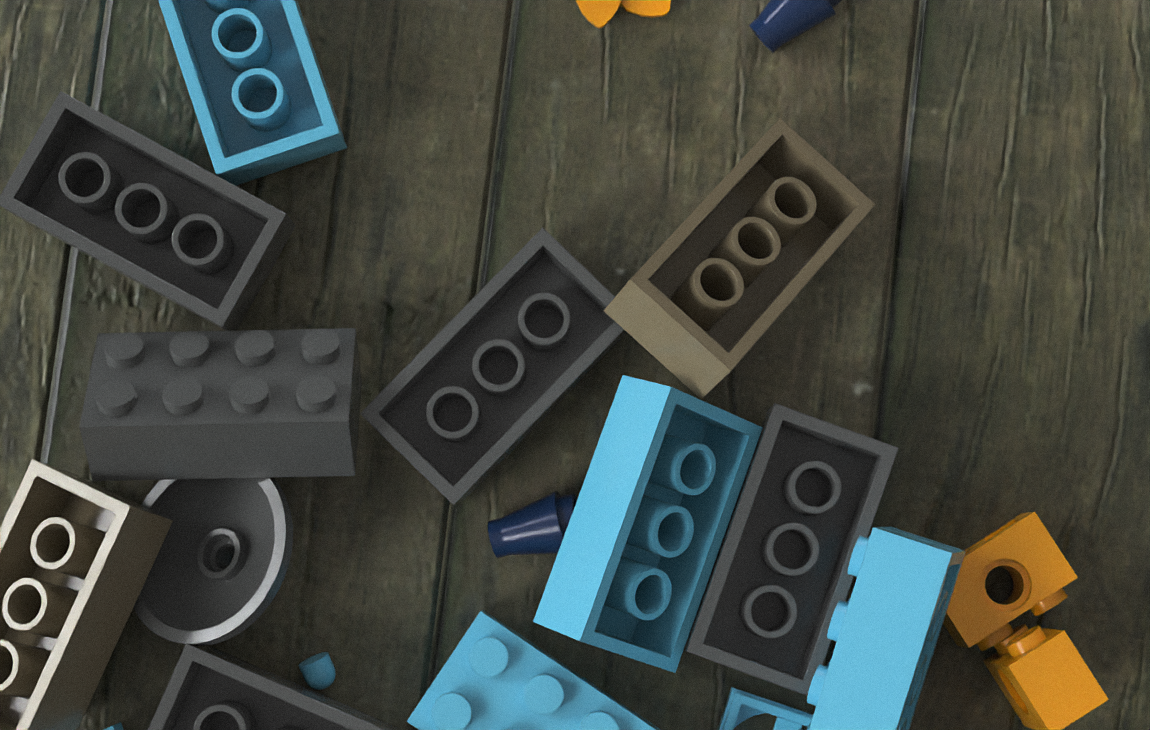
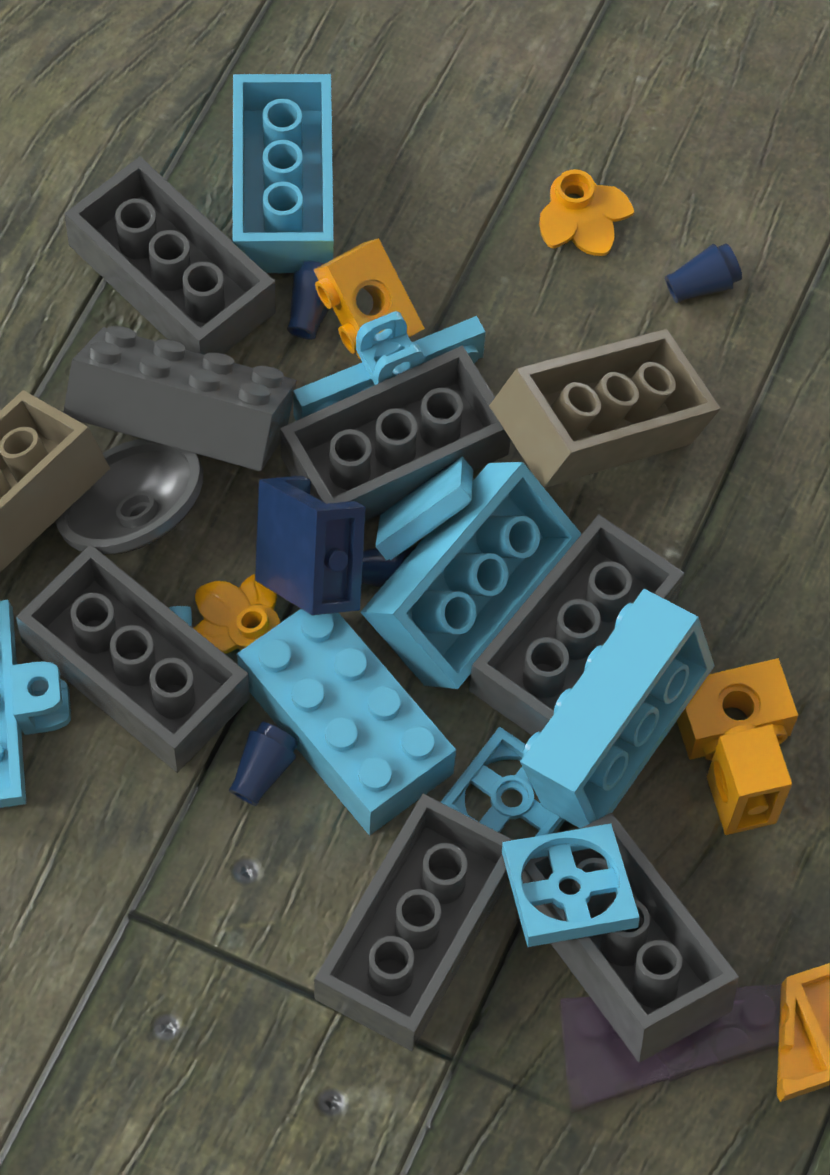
camera: 15 degrees right, 20 degrees down
none -> light orange plate [193,574,281,654]
none -> dark blue panel [255,476,365,615]
none -> dark blue cone [287,261,329,340]
none -> medium azure plate [293,311,486,421]
none -> light orange brick [313,238,425,359]
none -> medium azure tile [375,456,473,561]

